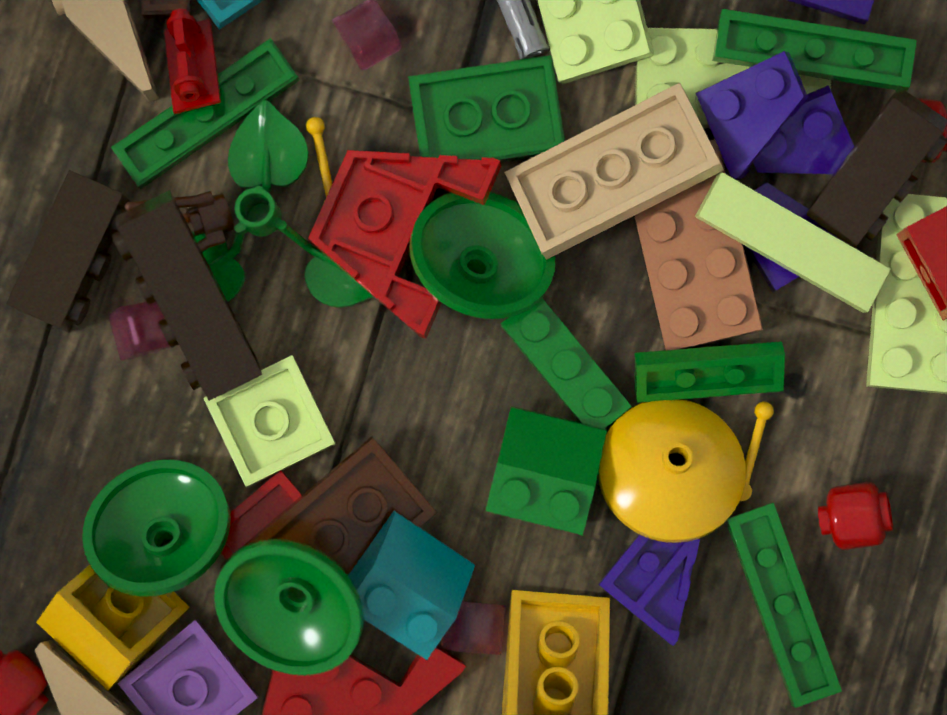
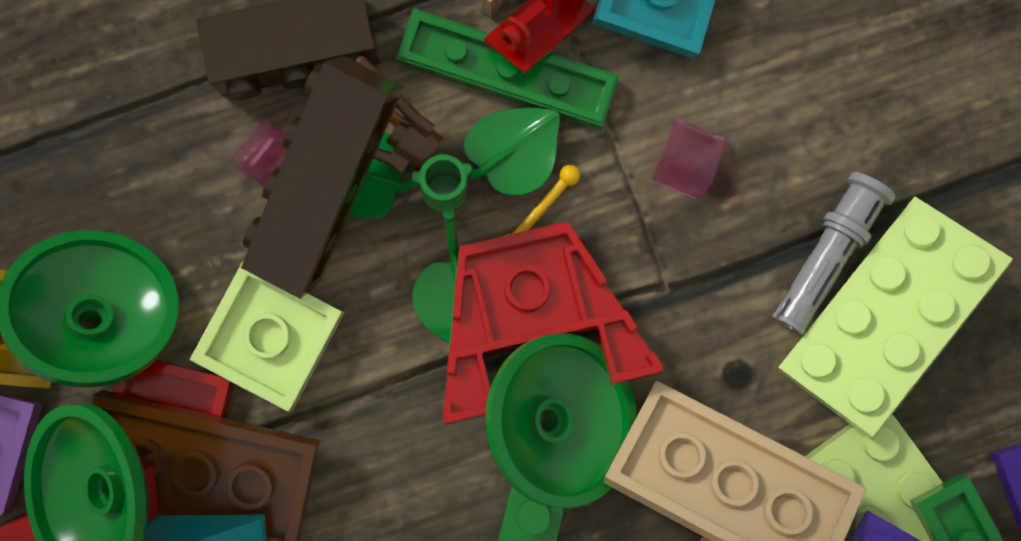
camera: 55 degrees right, 0 degrees up
green tile [408,55,565,162] -> none

